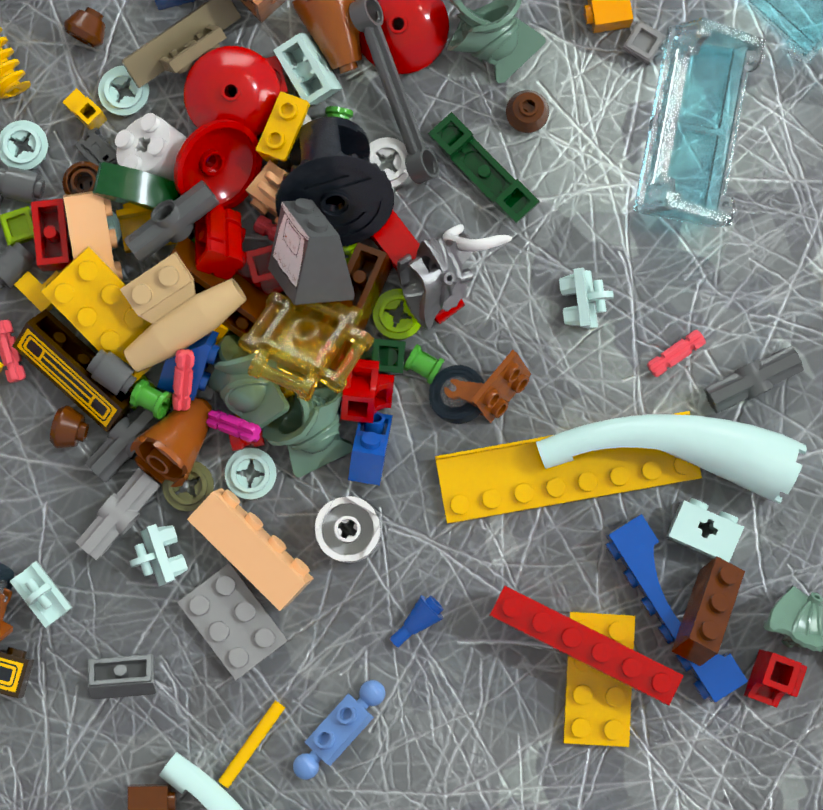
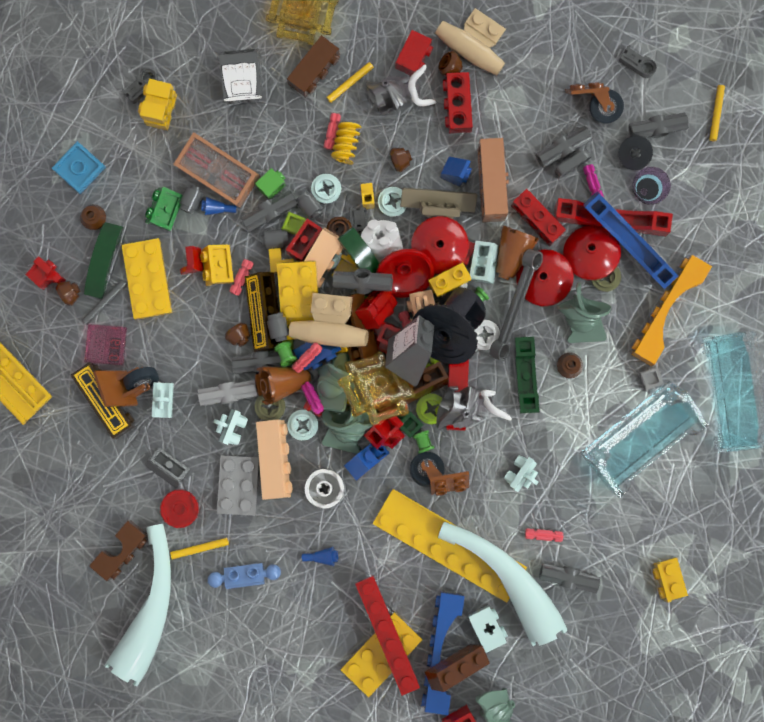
camera: 40 degrees right, 0 degrees up
none -> red tile [160,490,199,528]

